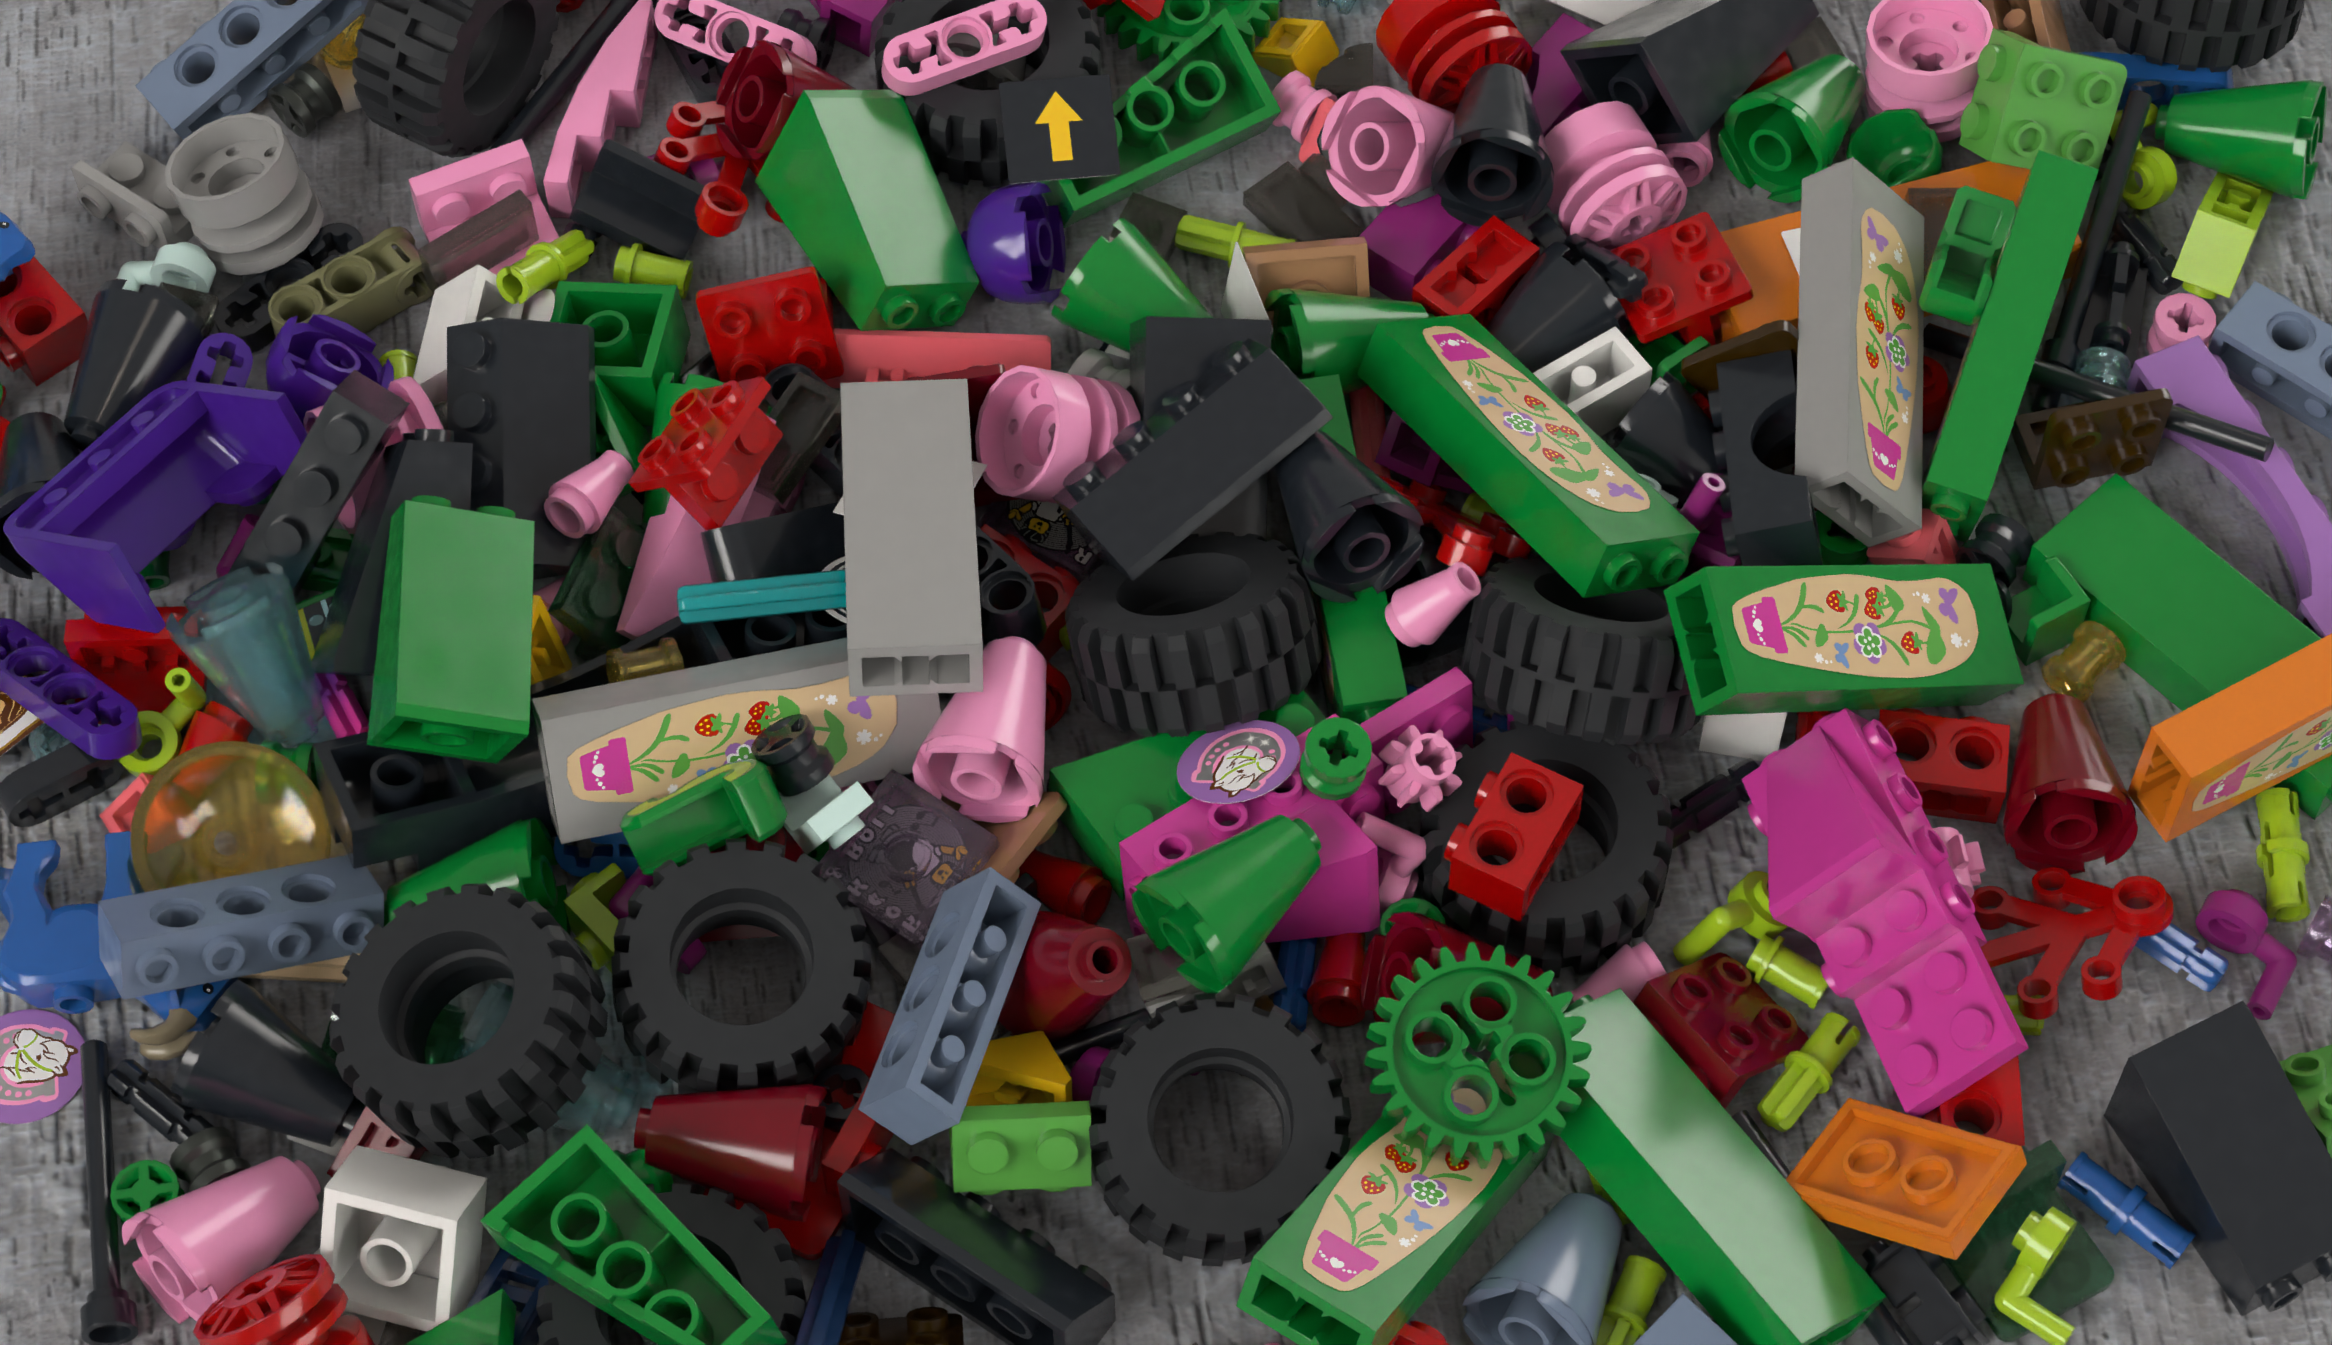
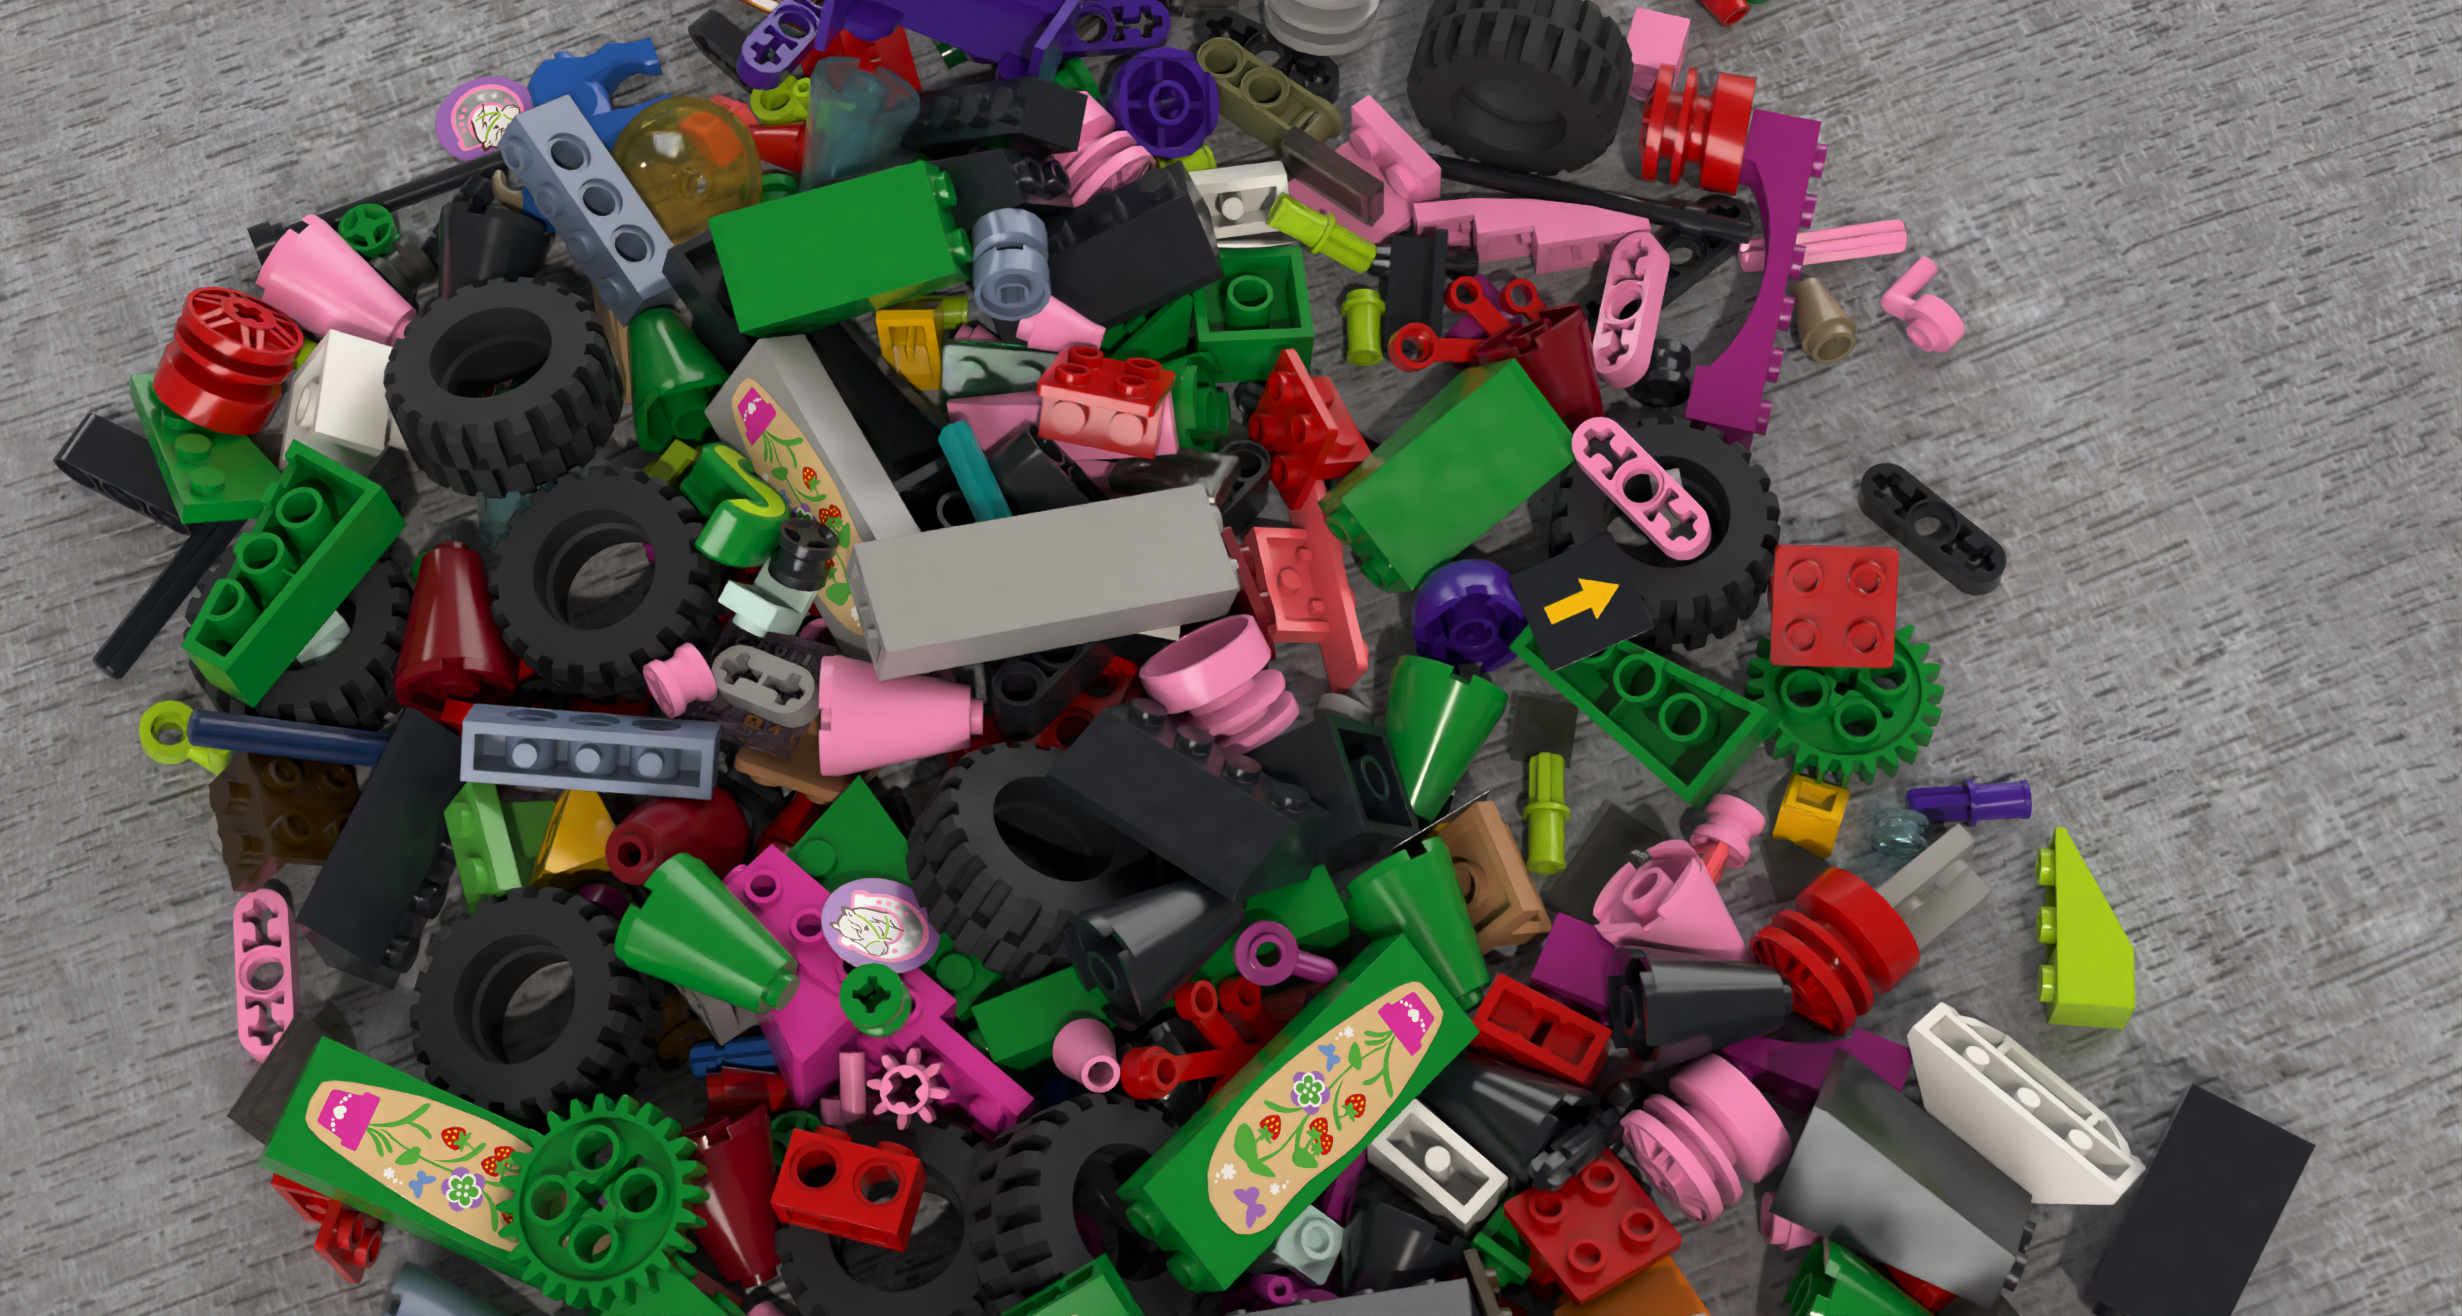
camera: 80 degrees right, 5 degrees up
clear yellow bush [606,637,684,684] -> none
none -> bright pink wheel [643,642,717,719]
none -> light grey beam [711,645,821,728]
none -> sand blue wheel [971,208,1051,321]
none -> magenta plate [1231,920,1338,986]

